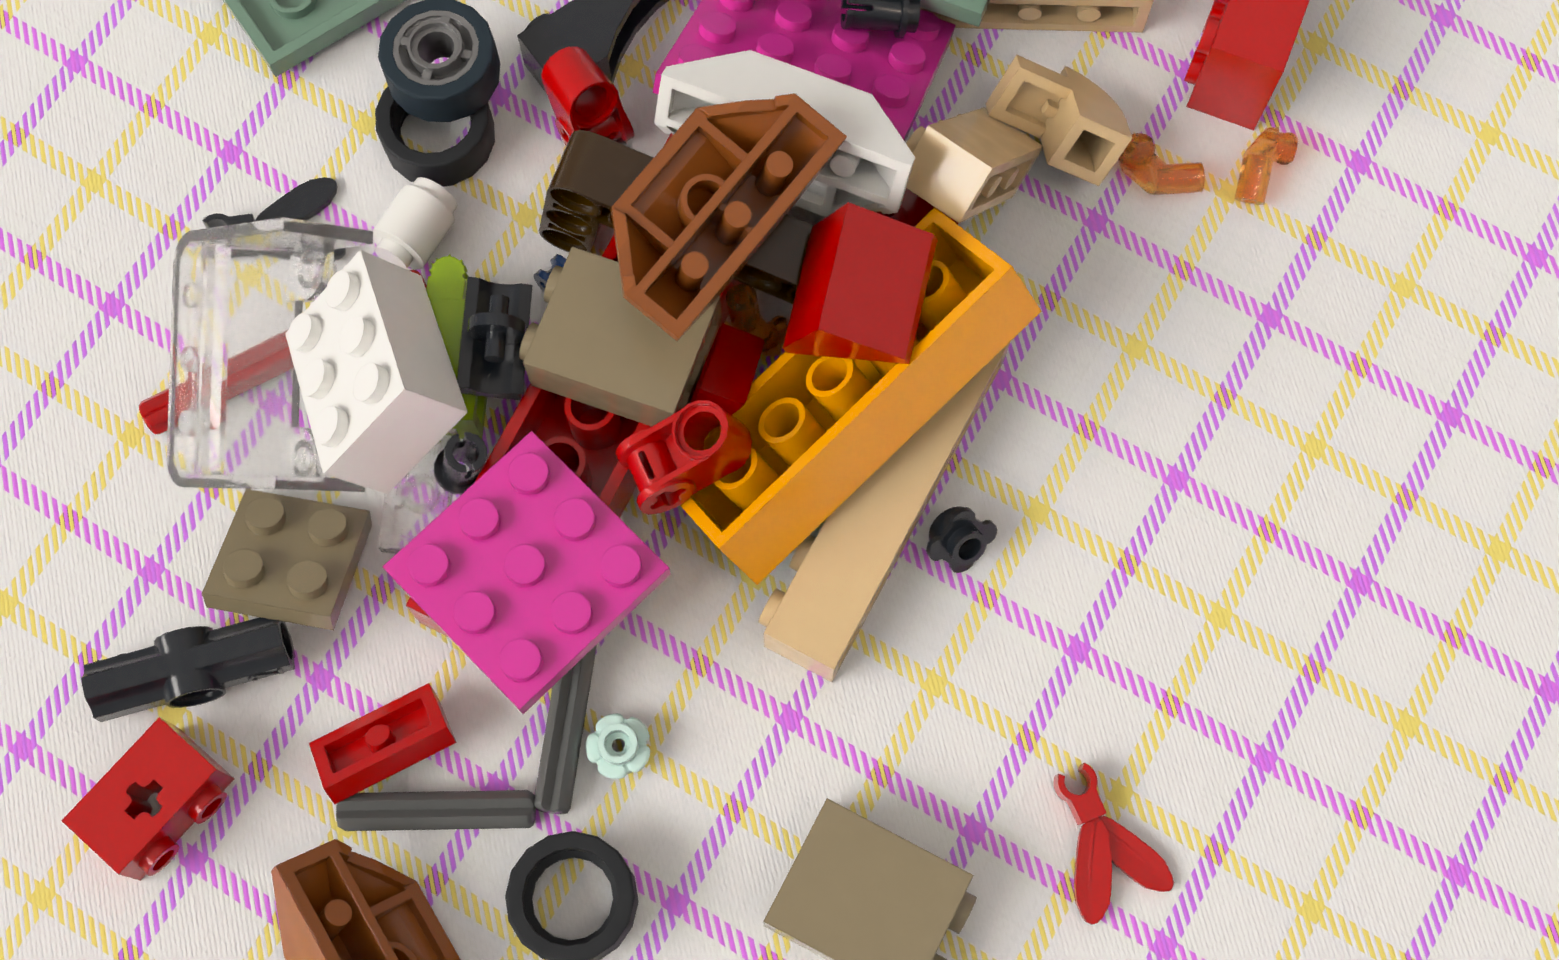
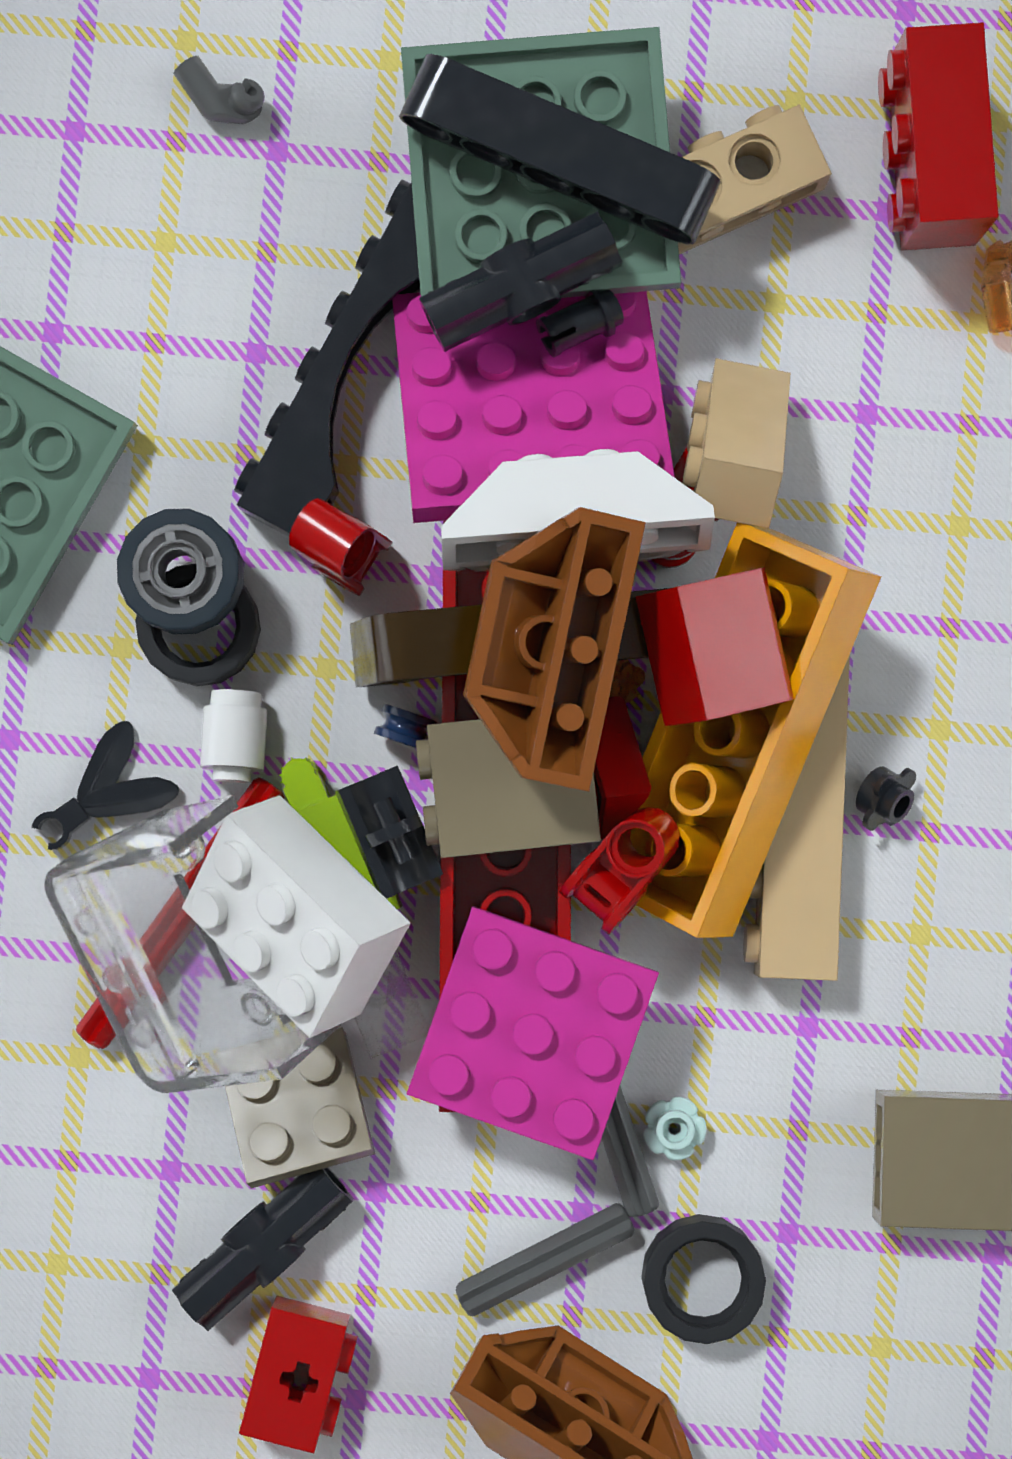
camera: 25 degrees left, 15 degrees up
red plate [309,683,457,805] -> none
black pin [434,432,487,495] -> none
tan brick [986,54,1132,186] -> none
clear orange arm [1118,133,1205,195] -> none

